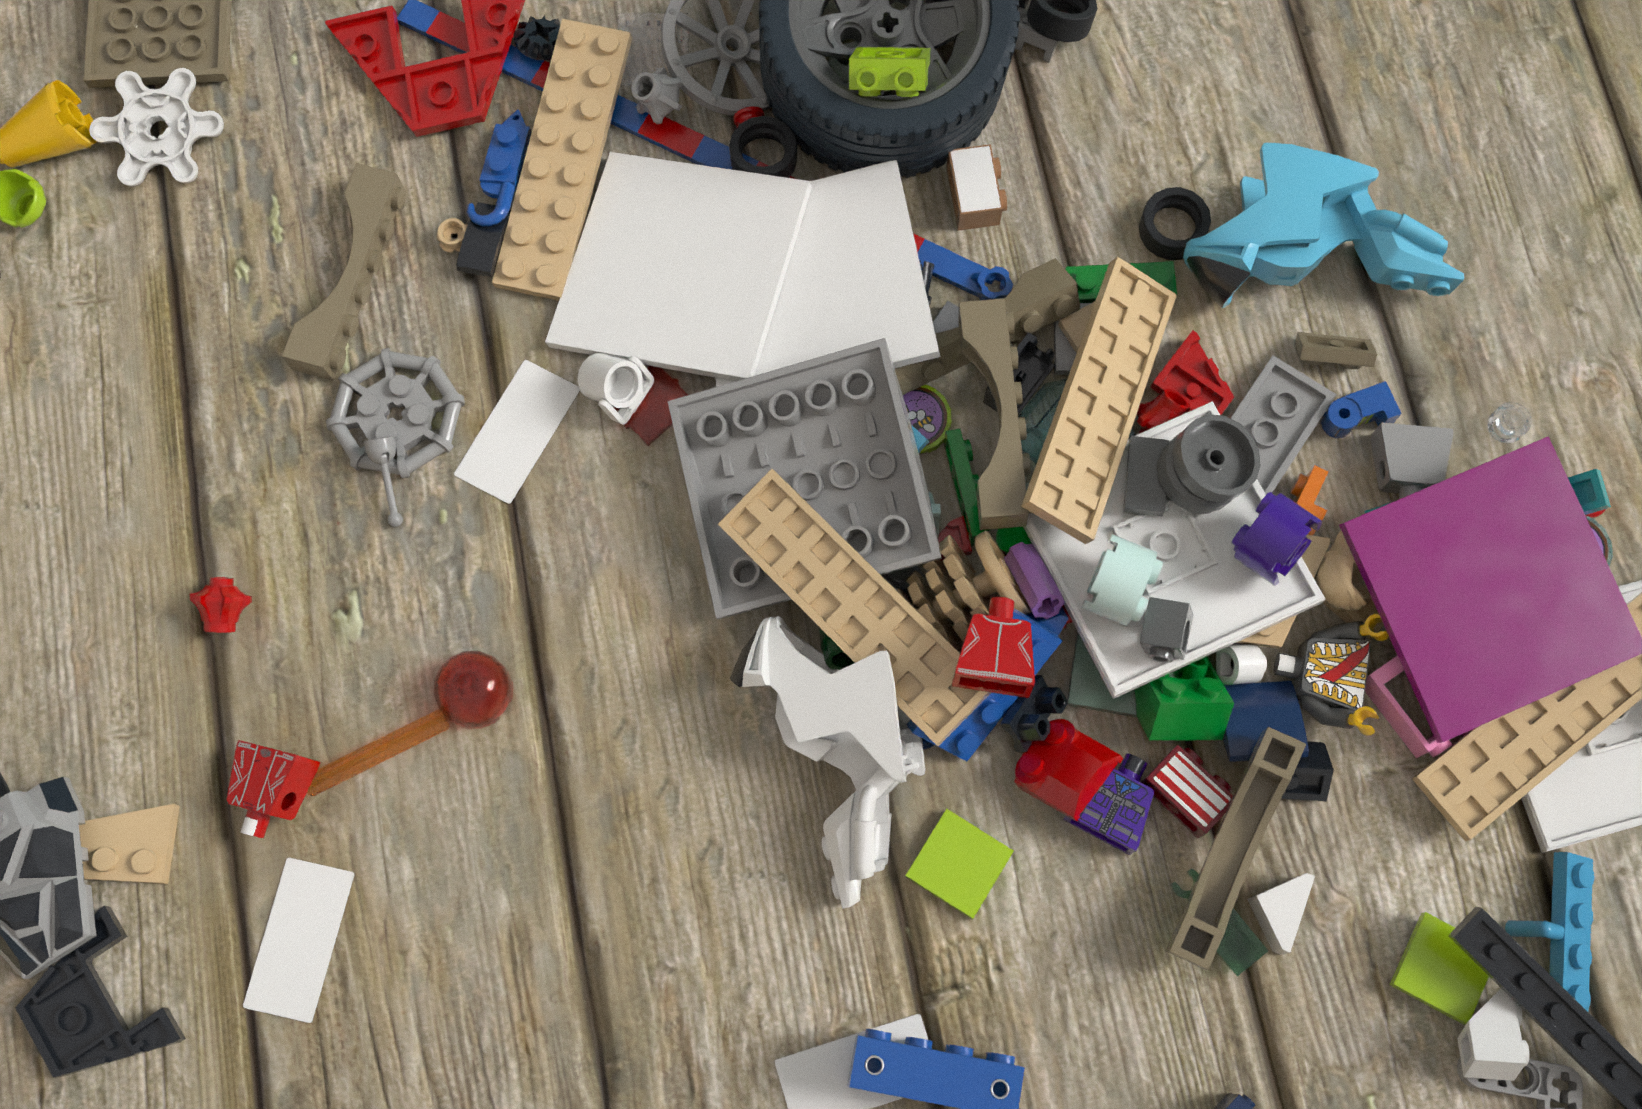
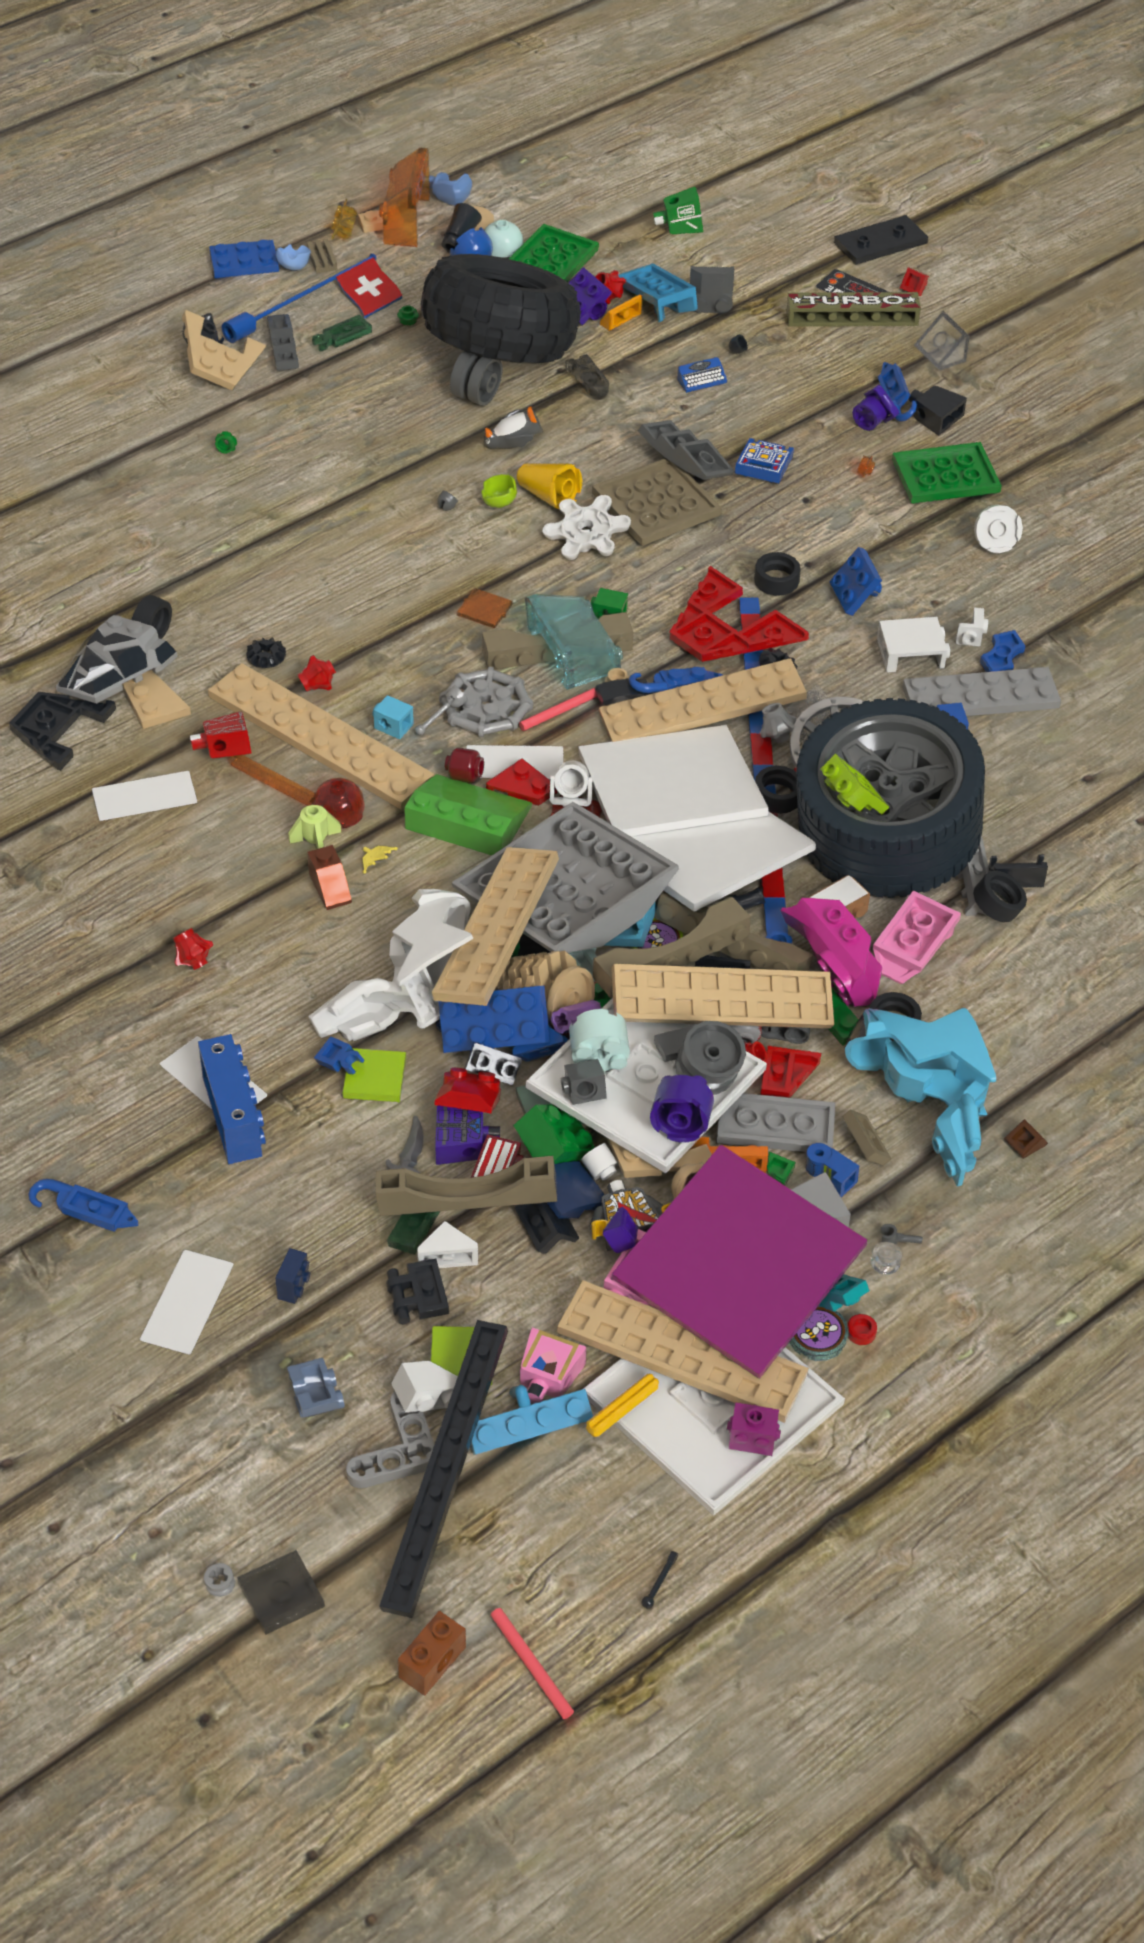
camera: 60 degrees right, 25 degrees down
red torso [951,597,1035,698] -> none
none -> red rock [173,928,213,970]
none -> tan plate [208,663,434,810]
none -> black gear [246,637,286,668]
none -> yellowish green brick [288,805,341,849]
none -> slope [307,845,352,910]
none -> blue plate [314,1036,365,1075]
none -> light yellow piece [362,846,398,874]
none -> medium azure brick [372,695,414,740]
none -> flat silver piece [386,1116,424,1174]
none -> black plate [386,1258,449,1325]
none -> bright green slope [405,774,532,856]
none -> dark red head [445,748,485,783]
none -> clear orange piece [457,588,513,628]
none -> red wing [486,758,557,806]
none -> coral bar [519,687,598,731]
none -> bright pink torso [520,1327,586,1404]
none -> clear light blue windscreen [525,594,623,690]
none -> yellow axle [586,1374,659,1437]
none -> green brick [590,588,628,622]
none -> dark purple slope [603,1207,638,1253]
none -> green tile [767,1152,796,1186]
none -> dark pink slope [780,898,882,1008]
none -> bright pink slope [873,891,961,984]
none -> dark grey hand [881,1224,922,1248]
none -> reddish brown slope [1004,1119,1048,1159]

